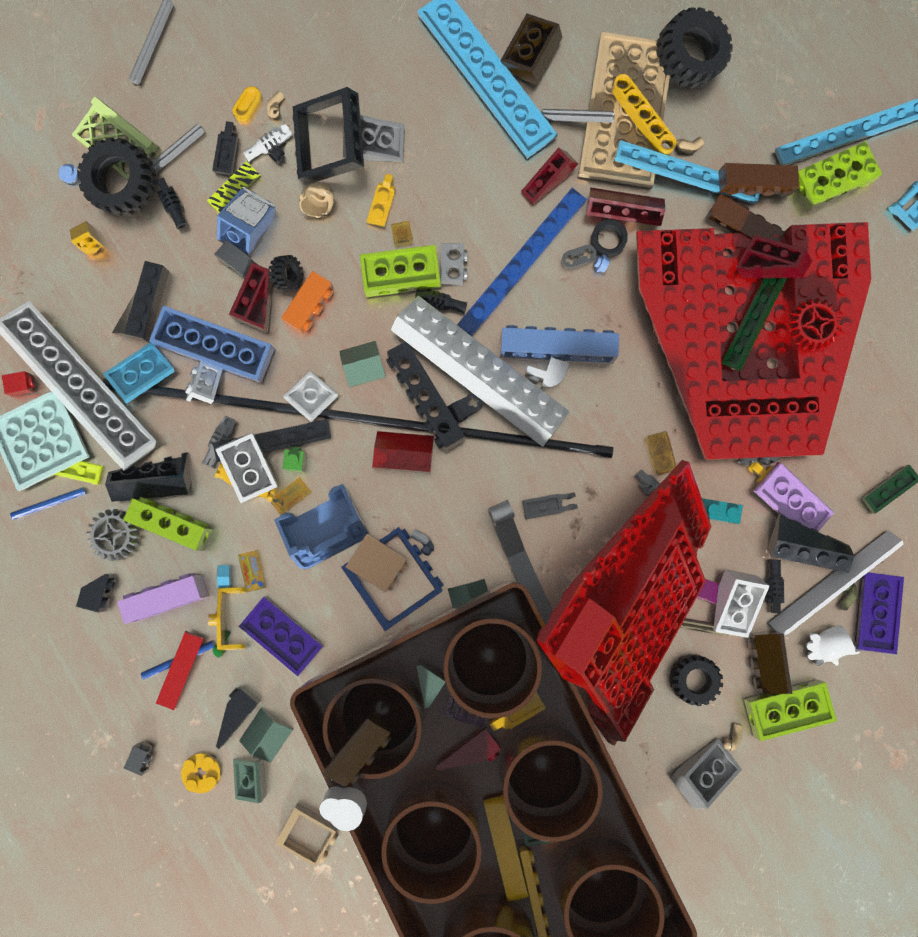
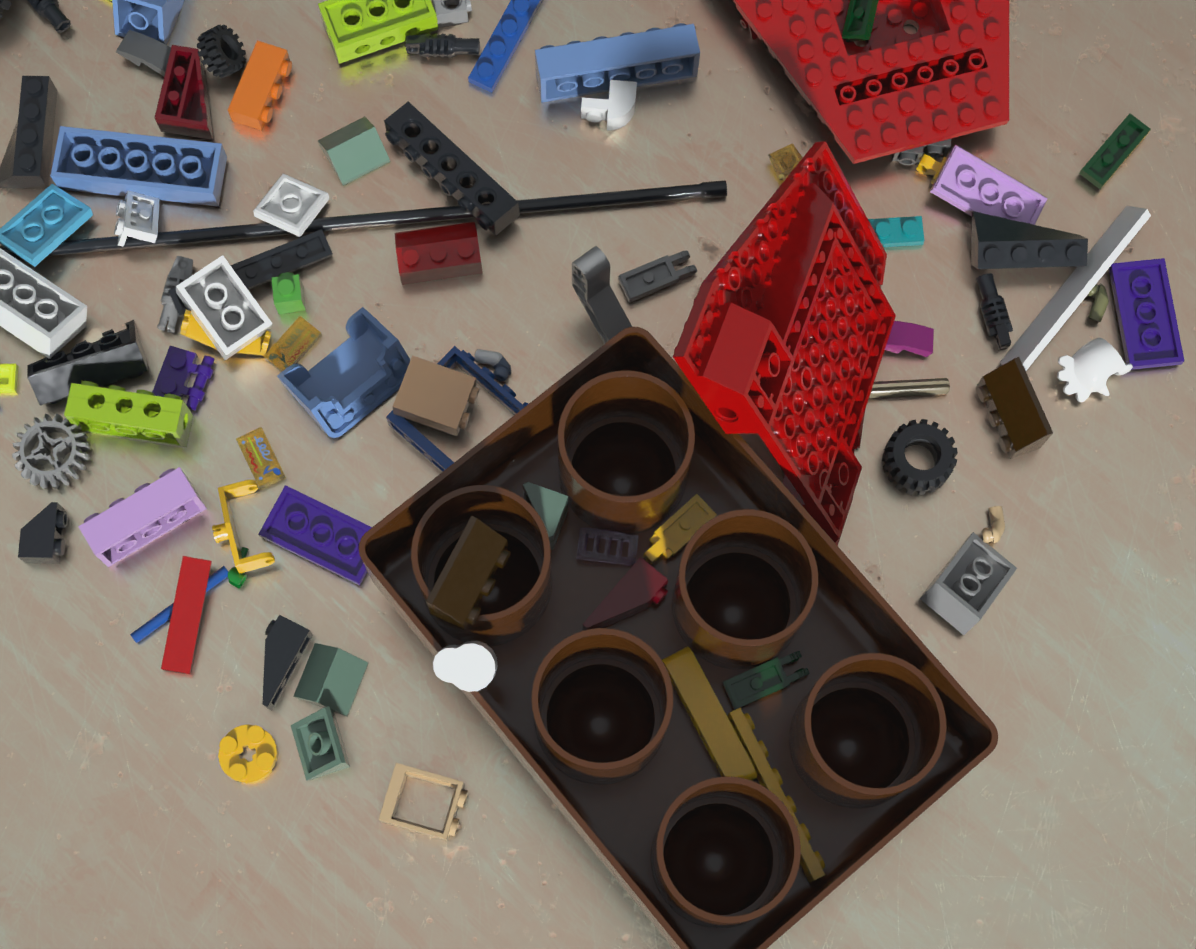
camera: 15 degrees left, 10 degrees down
dark grey brick [124,742,153,776] -> none
medium azure piece [217,565,232,588] -> none
white brick [391,296,570,447] -> none
black piece [447,393,483,424] -> none
white slope [714,569,769,638] -> none
lime brick [744,680,837,741] -> none
none -> dark purple plate [152,346,215,411]

